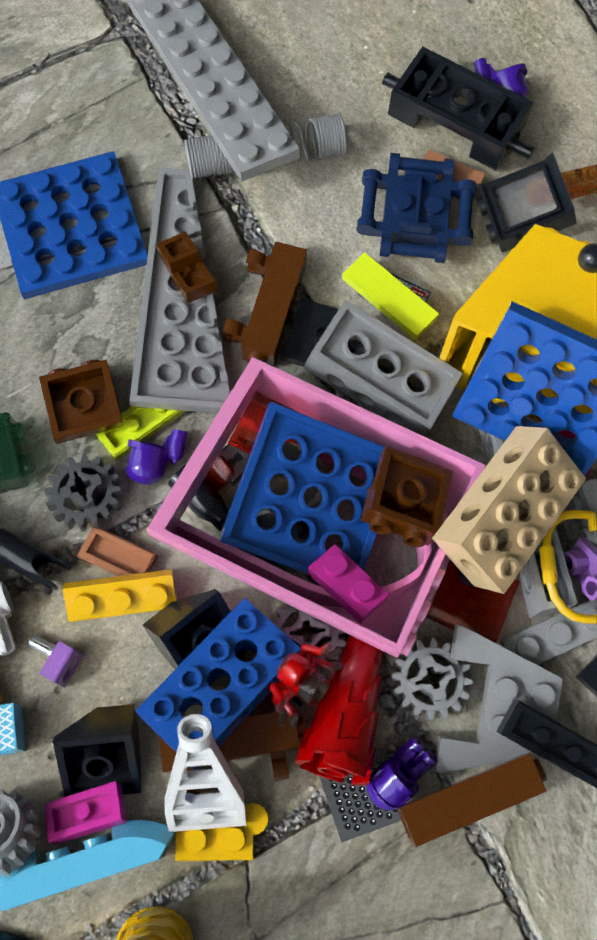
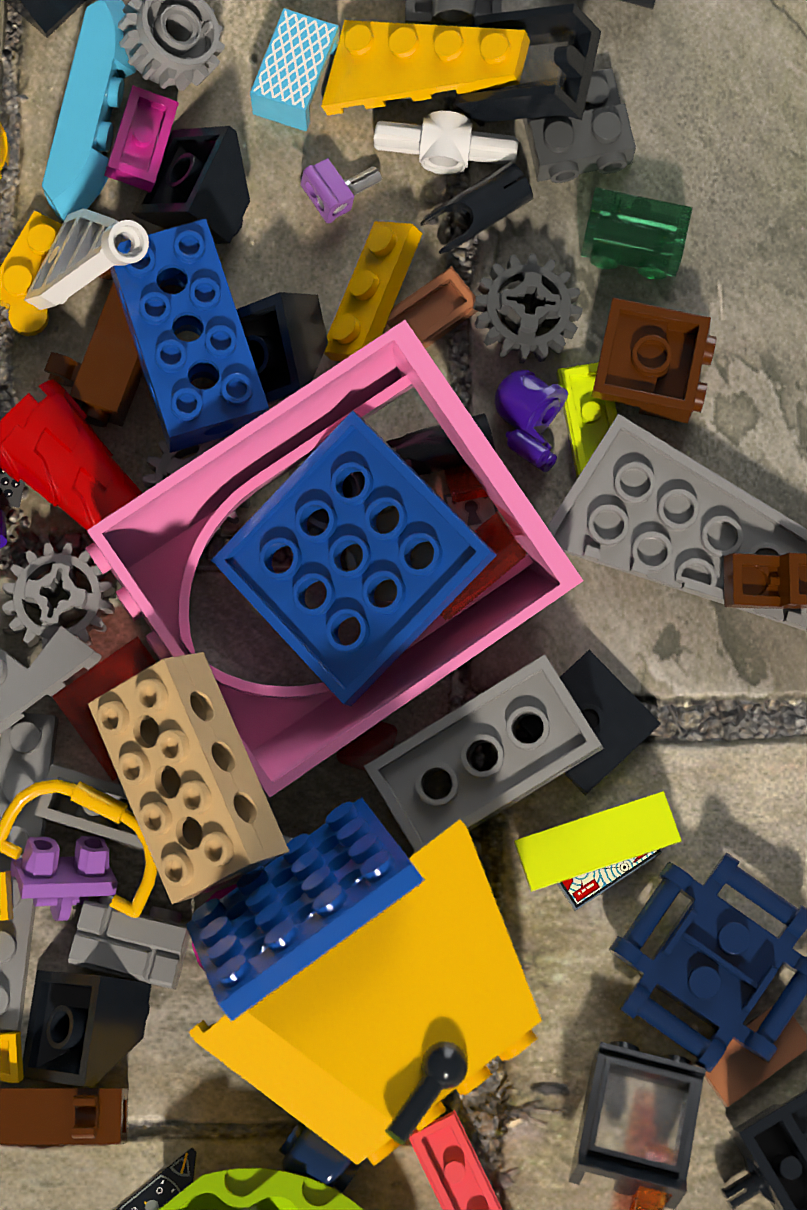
camera: 120 degrees right, 5 degrees up
reddish brown brick [223,241,307,367] -> none
animal [269,642,343,727] -> none
dark pink plate [307,545,389,624] -> none
reddish brown plate [360,446,453,547] -> none

